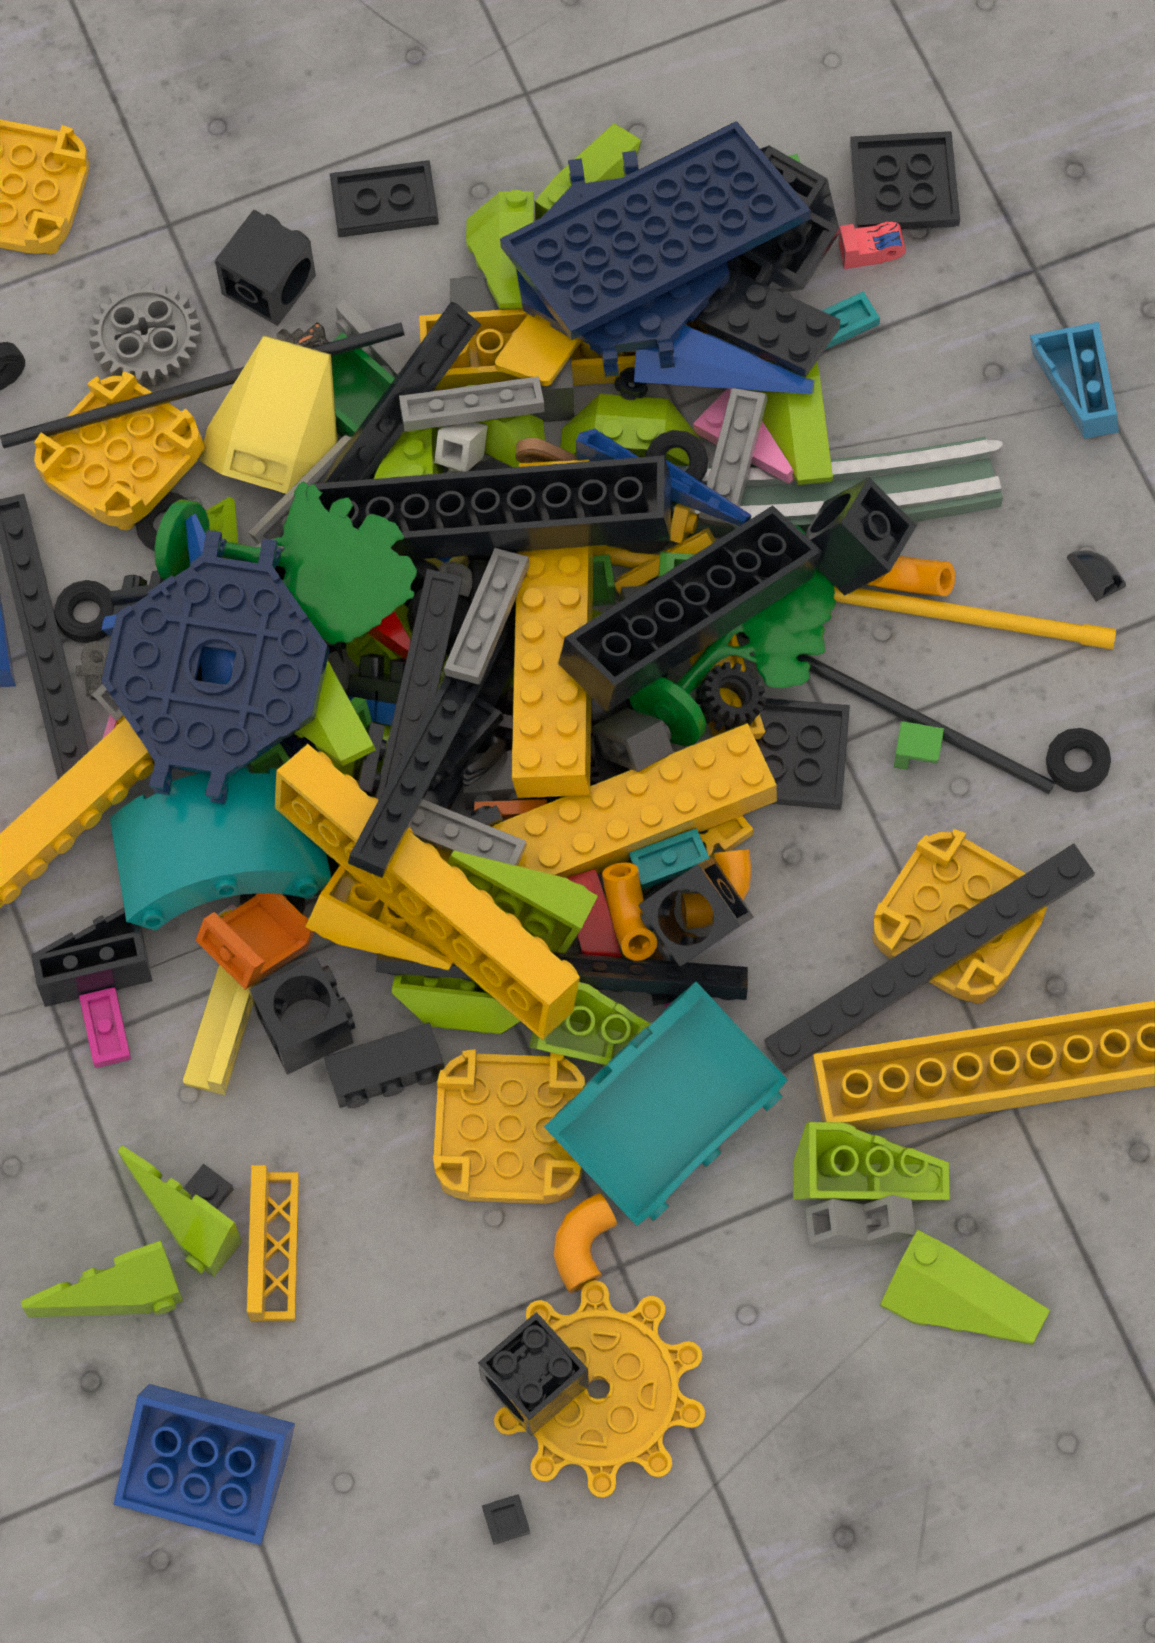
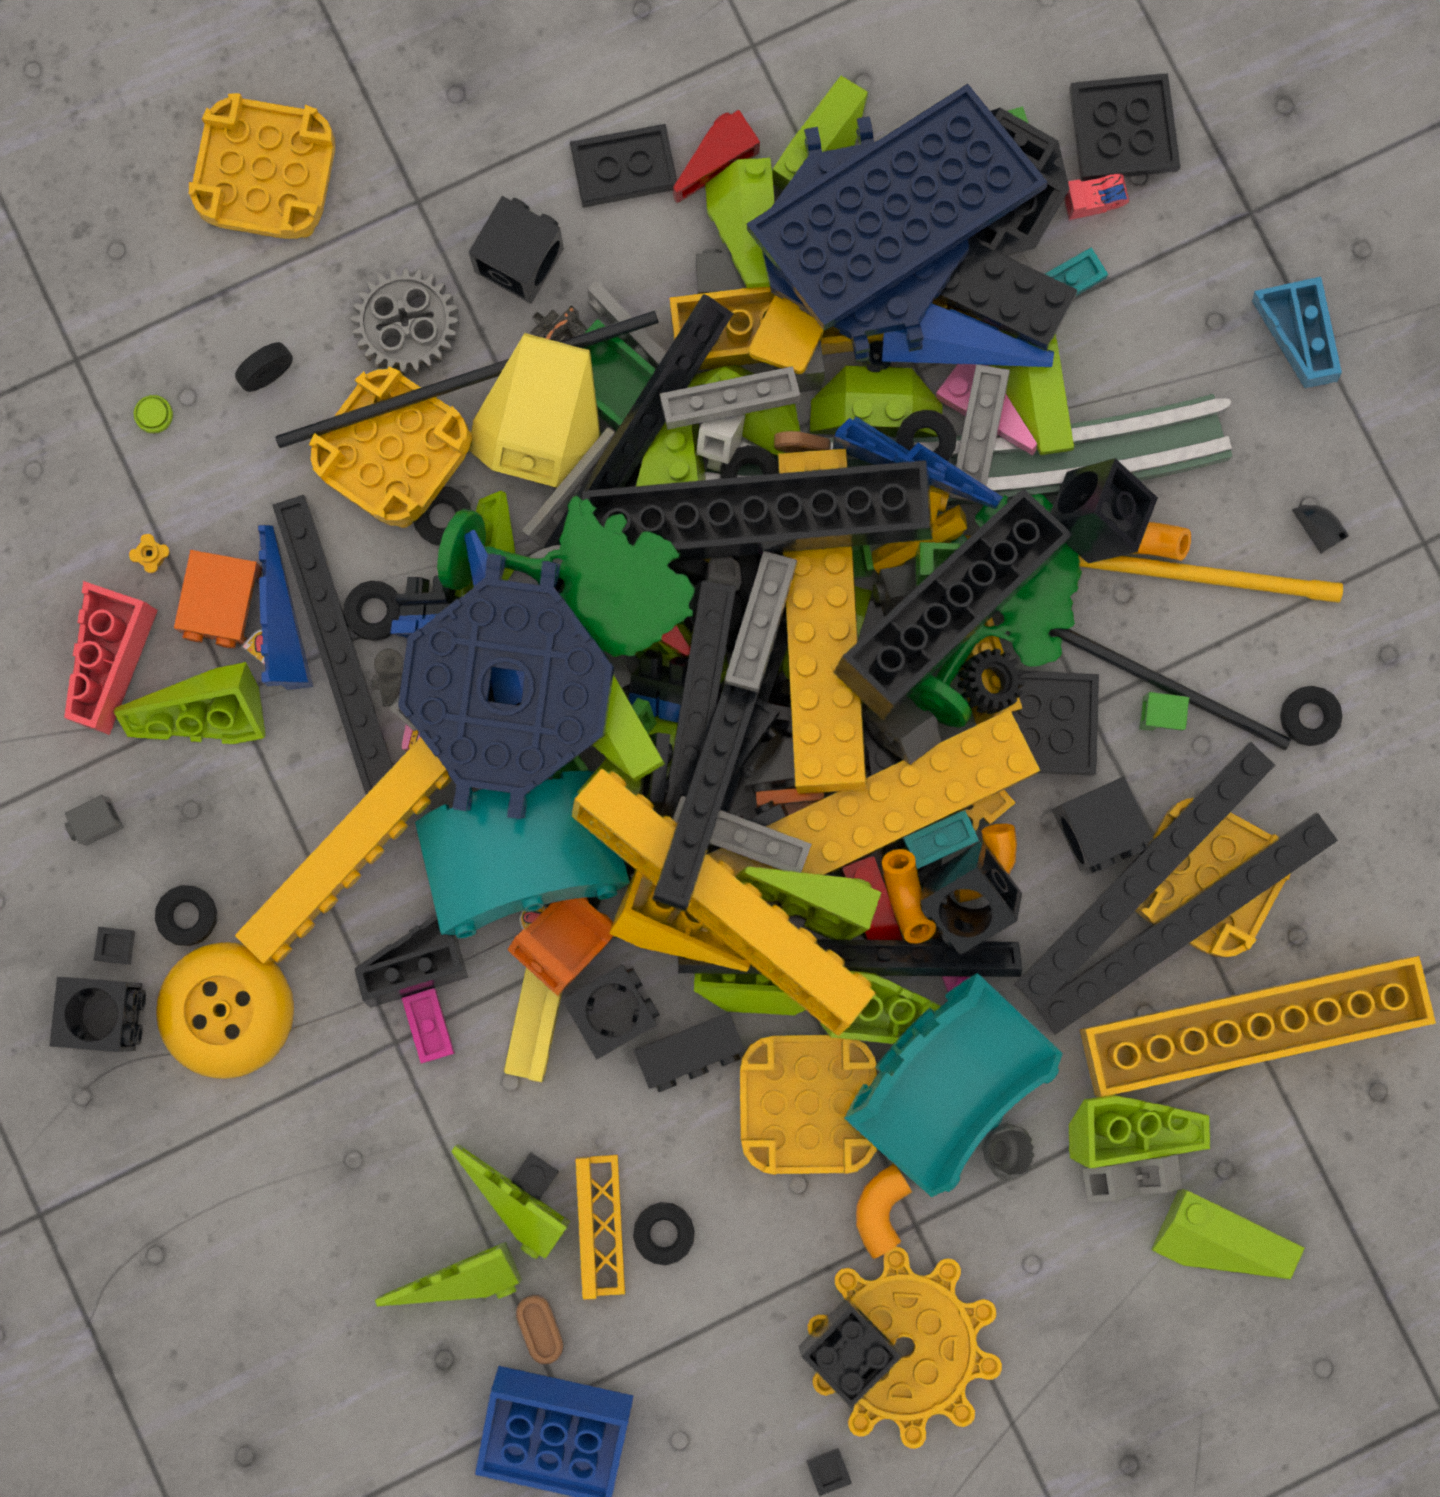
camera: 10 degrees left, 15 degrees up
none -> medium nougat tile [516,1295,563,1364]
none -> black tyre [633,1202,695,1265]
none -> red slope [673,110,760,203]
none -> dark grey hair [983,1123,1034,1181]
none -> black plate [1014,742,1275,1009]
none -> black brick [1052,777,1153,873]

